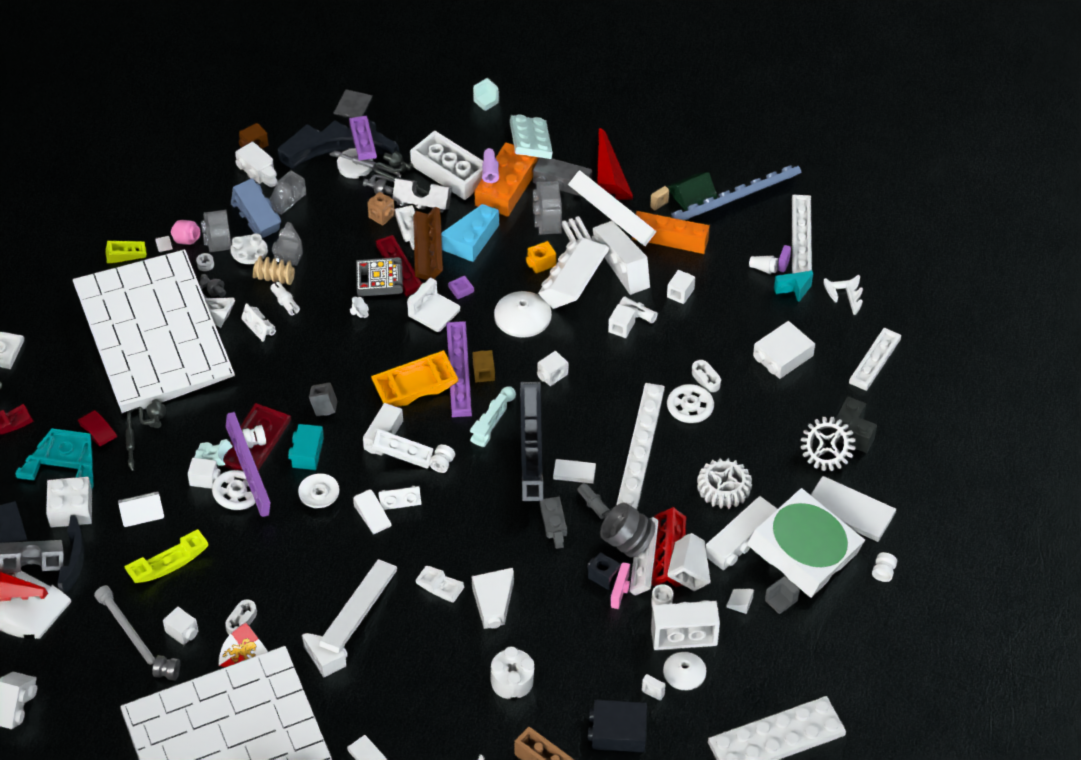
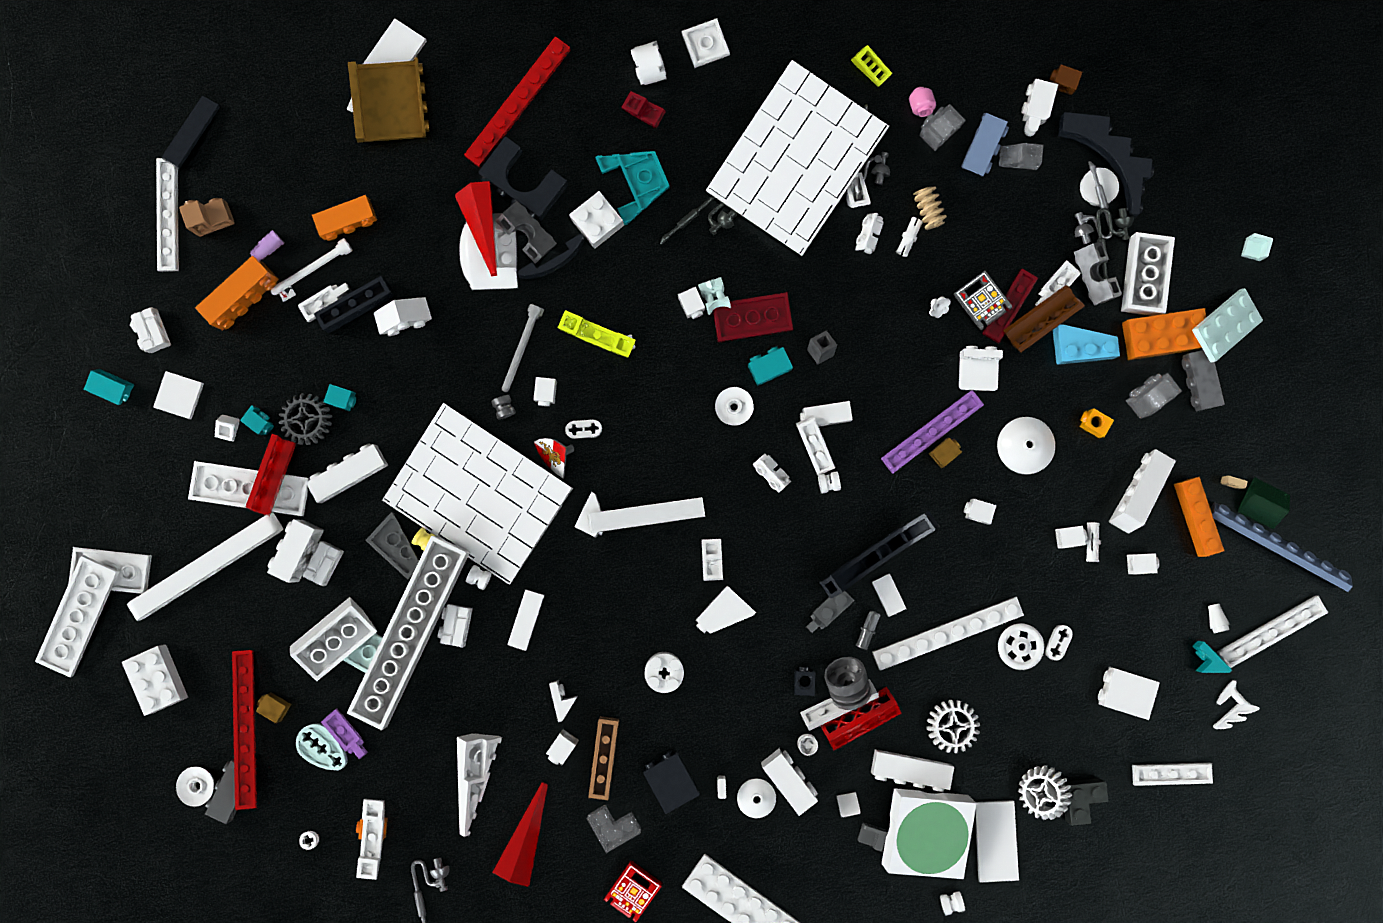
camera: 60 degrees right, 35 degrees up
dark red slope [78,410,117,446] -> none
white panel [118,492,164,527] -> none
white sticker [156,236,172,252] -> none
white bush [196,253,214,271] -> none
white plate [212,470,256,510] -> none
medium lavender tile [226,412,270,517] -> none
white dish [231,233,268,264] -> none
white wheel [242,425,266,448] -> none
clear slope [272,222,303,266] -> none
flat silver window [334,90,372,118] -> none
medium lavender tile [349,116,377,161] -> none
white slope [353,489,391,535] -> none
medium nougat brick [368,192,395,226] -> none
light orange slope [371,350,458,407] -> none
medium lavender tile [448,276,474,299] -> none
light aqua plate [470,387,516,447] -> none
lavender hinge [482,148,499,183] -> none
white slope [538,238,609,309] -> none
white tile [562,217,592,241] -> none
white tile [568,170,657,246] -> none
red wedge [597,128,633,200] -> none
bright pink plate [611,563,630,609] -> none
white slope [668,533,711,591] -> none
medium lavender tile [778,245,791,272] -> none

